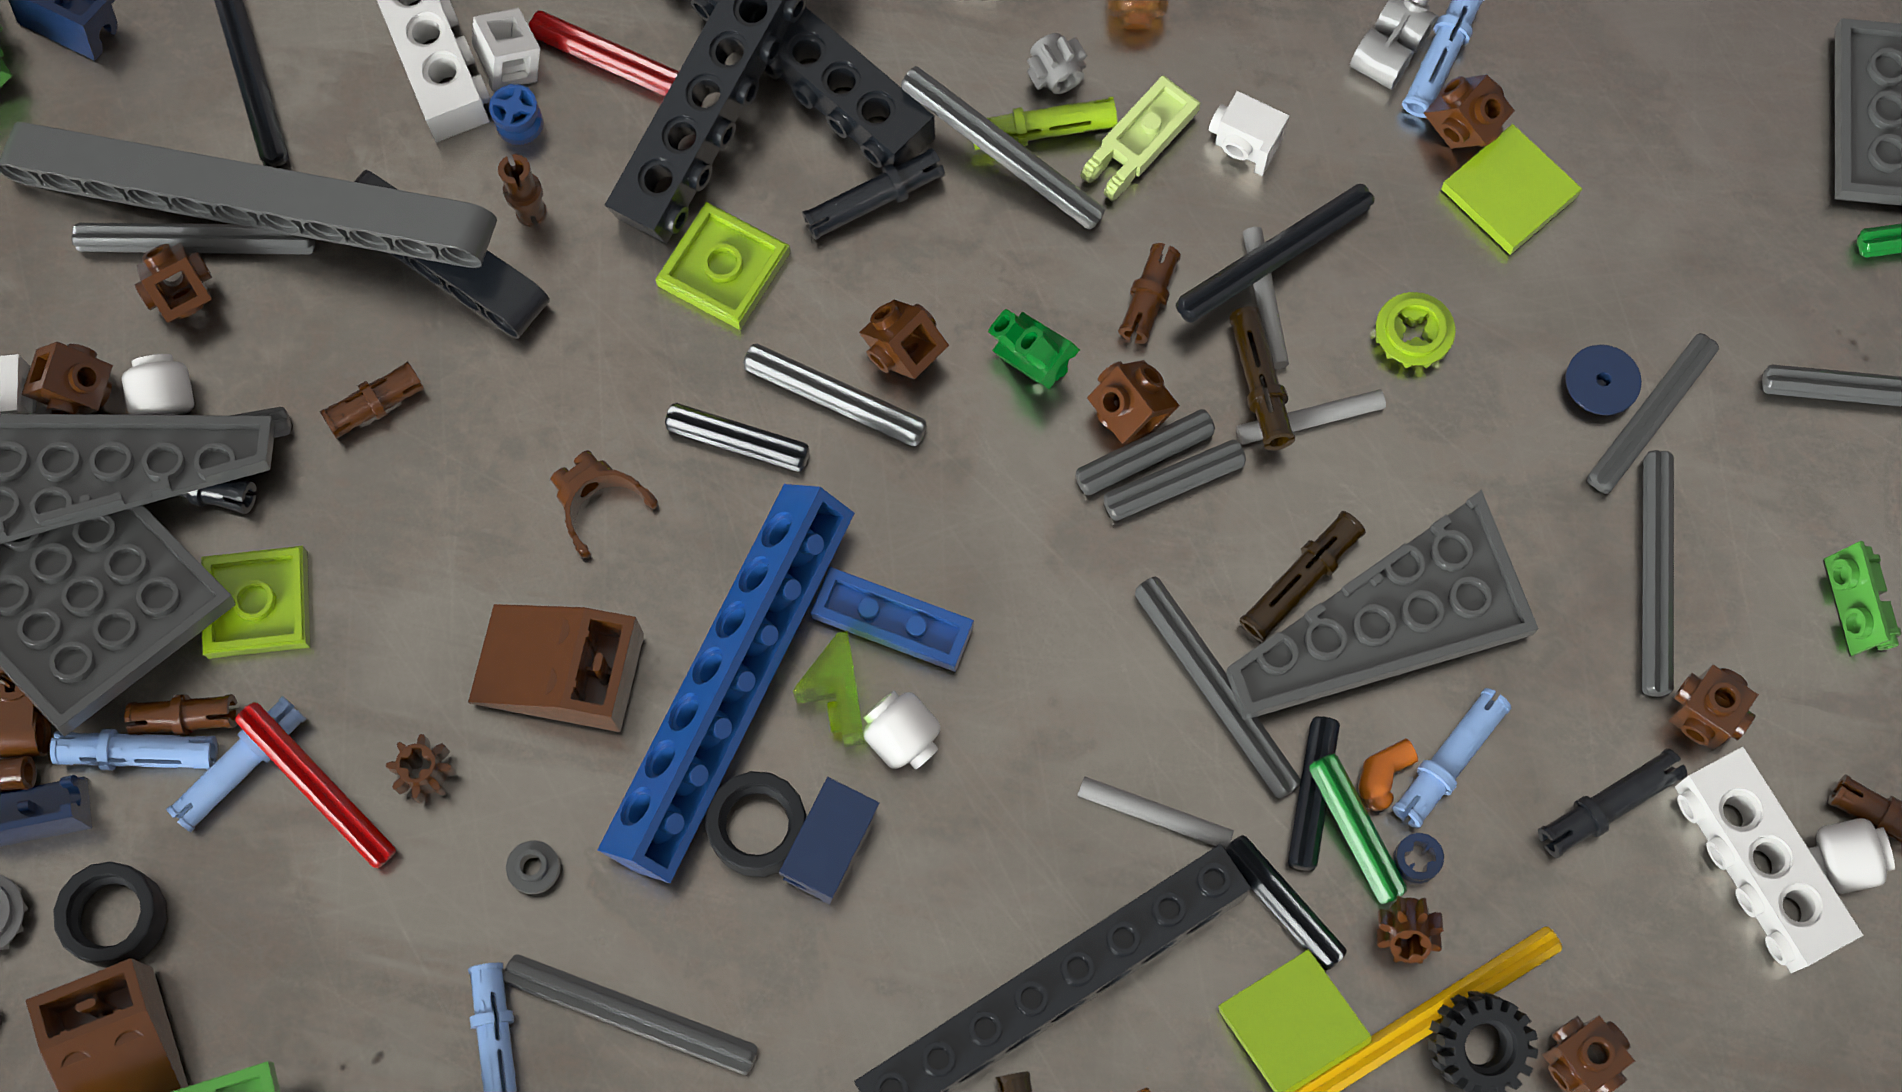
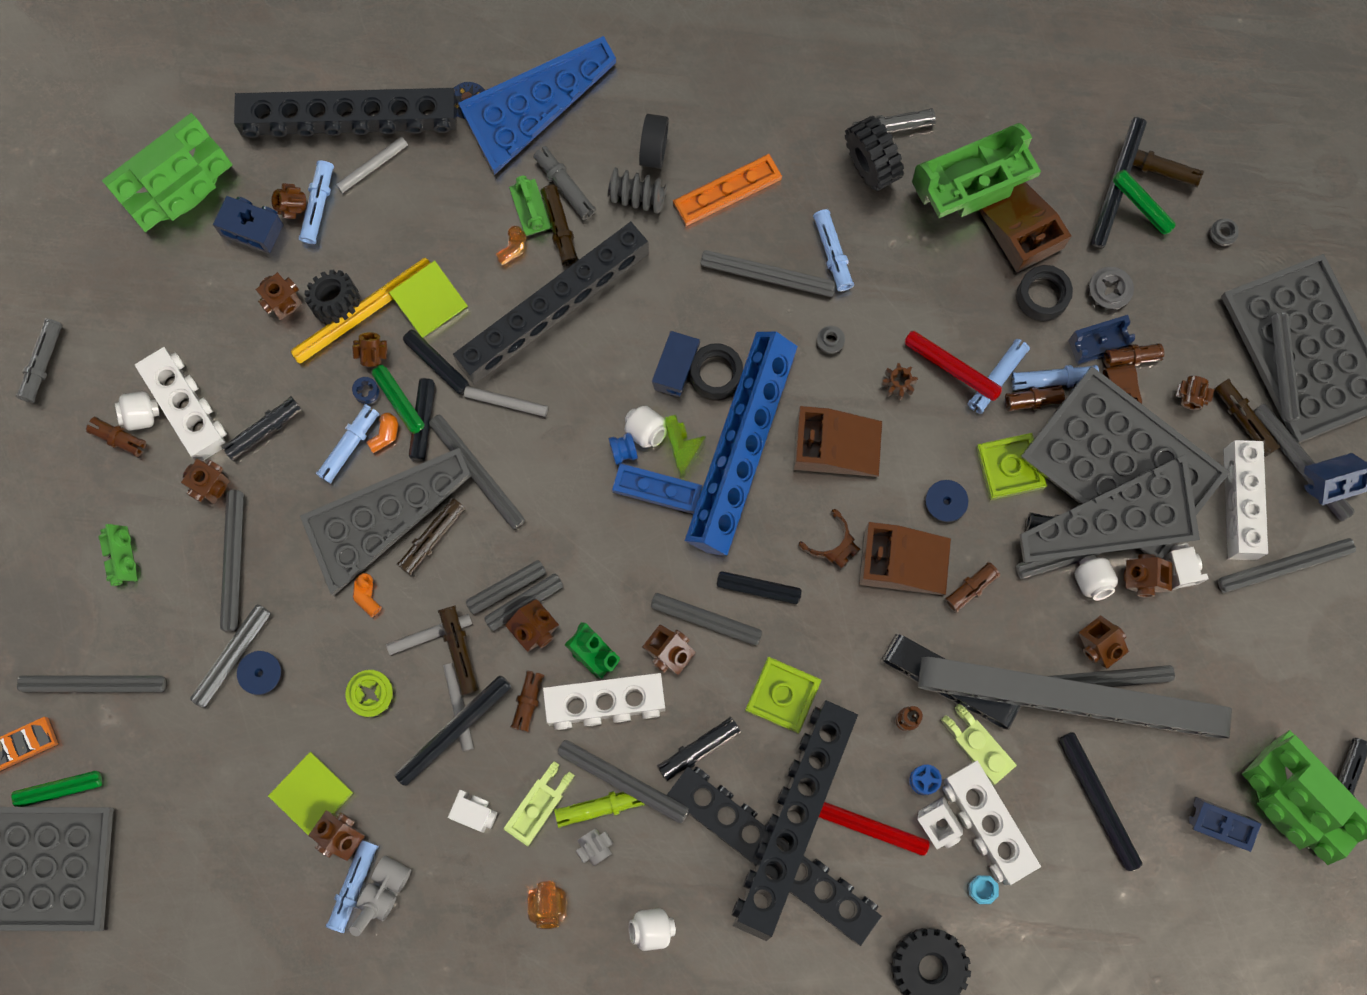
camera: 170 degrees right, 5 degrees up
none -> orange arm [353,573,382,617]
none -> white brick [543,673,665,730]
none -> blue wheel [608,433,638,465]
none -> reddish brown slope [859,522,951,595]
none -> dark blue piece [926,480,969,522]
none -> yellowish green hinge [941,703,1017,785]

